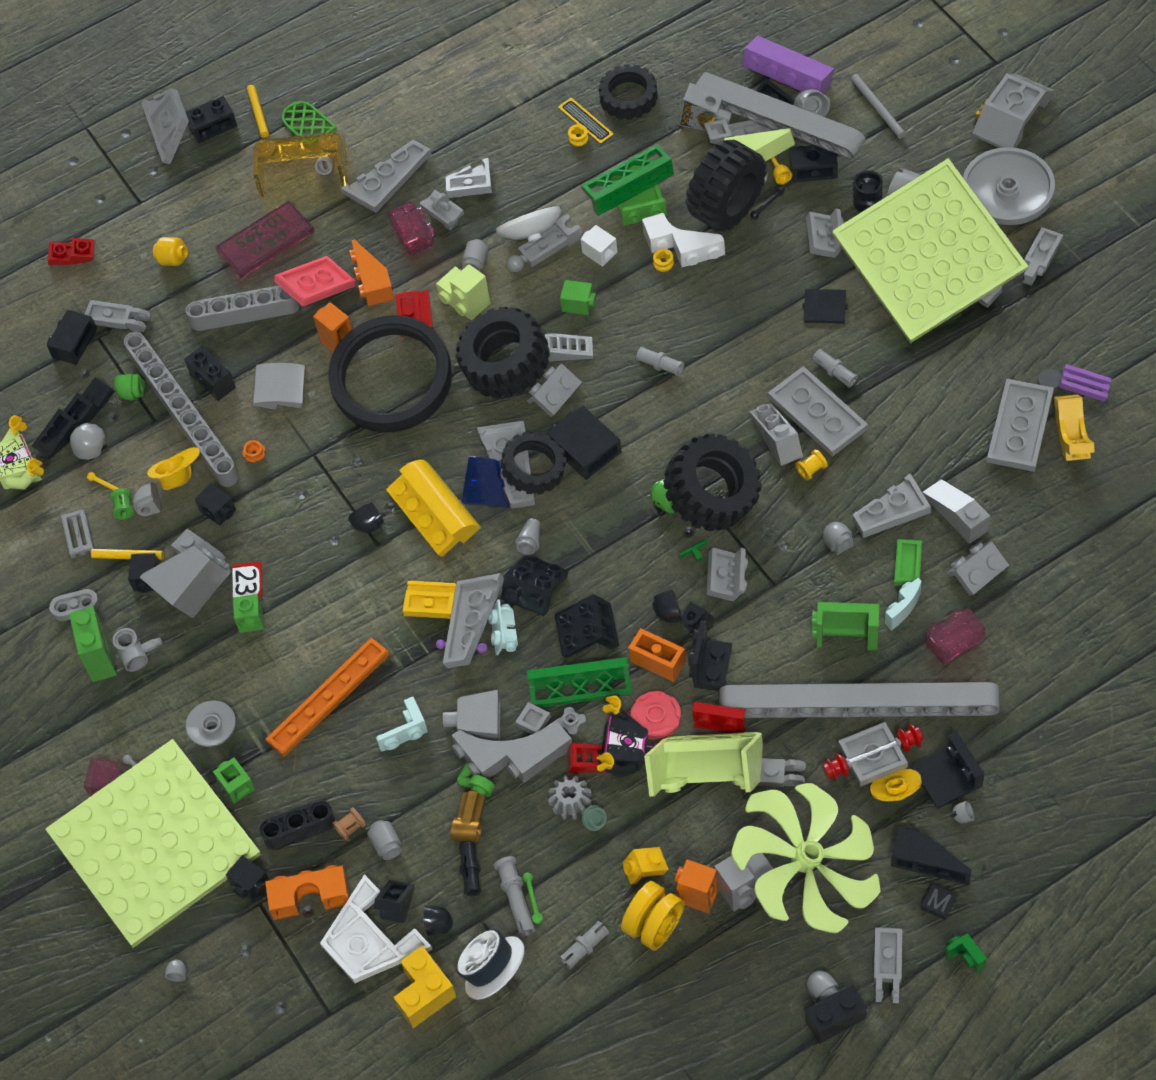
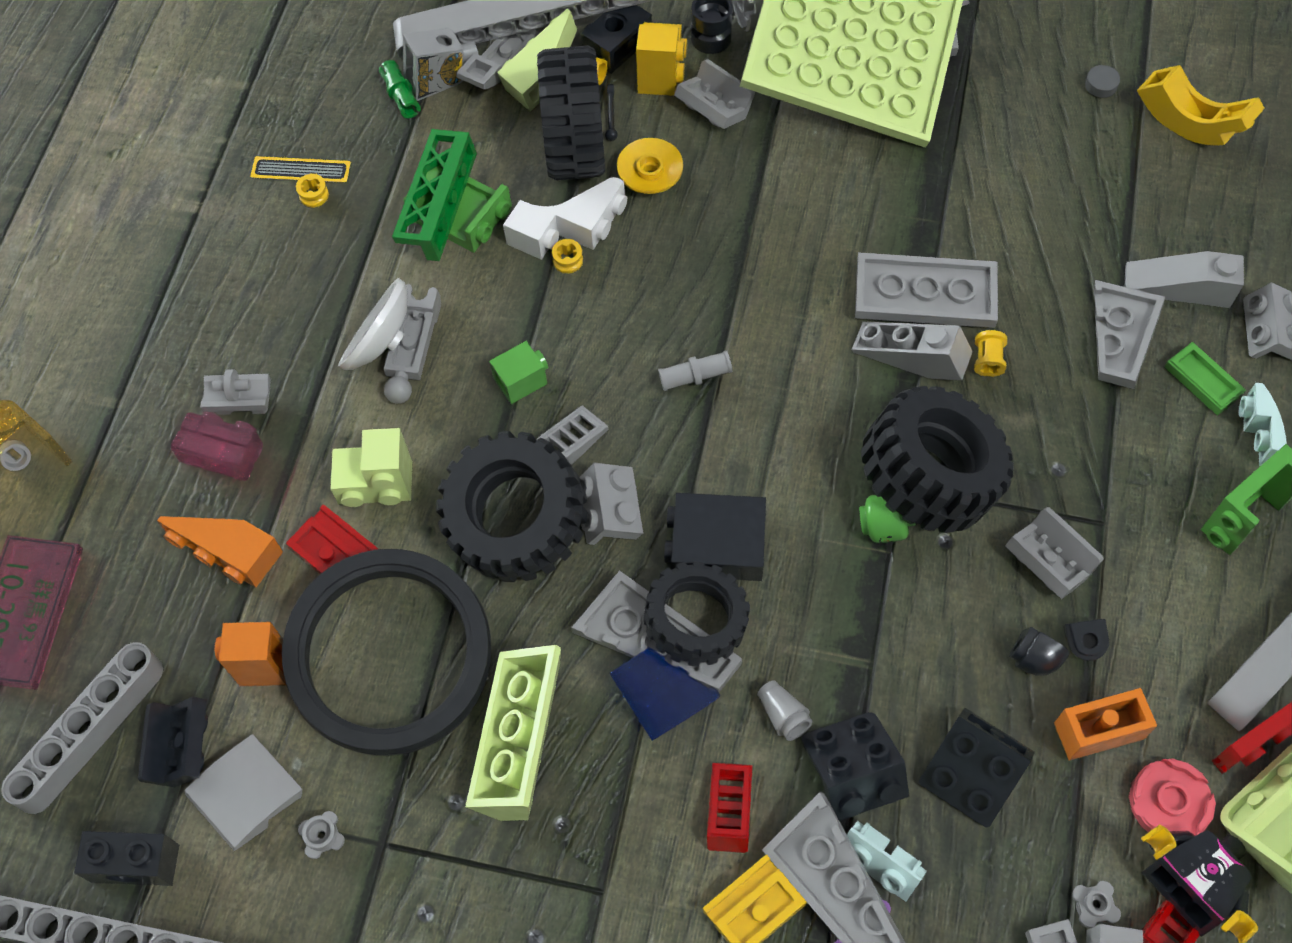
camera: 50 degrees left, 5 degrees up
orange plate [242,440,266,463] -> none
coral tile [274,256,356,307] -> none
light grey wing [341,140,431,213] -> none
black piece [348,502,384,533] -> none
yellow brick [386,460,481,557] -> none
light grey wing [445,158,492,198] -> none
light grey brick [461,239,489,272] -> none
green fence [527,657,632,708] -> none
white brick [581,225,617,267] -> none
black tyre [599,64,658,120] -> none
green piece [679,539,708,562] -> none
black bracket [688,621,732,691] -> none
black piece [802,289,848,324] -> none
light grey pin [812,348,858,388] -> none
light grey piece [823,522,854,555] -> none
light grey plate [987,379,1054,472] -> none
medium lavender tile [1059,364,1112,402] -> none
none -> black bracket [138,697,208,788]
none -> light grey plate [298,811,345,859]
none -> green pin [379,60,421,118]
none -> yellowish green slope [465,645,561,821]
none -> yellow dish [617,138,683,194]
none -> yellow brick [636,22,687,96]
none -> red slope [707,763,753,853]

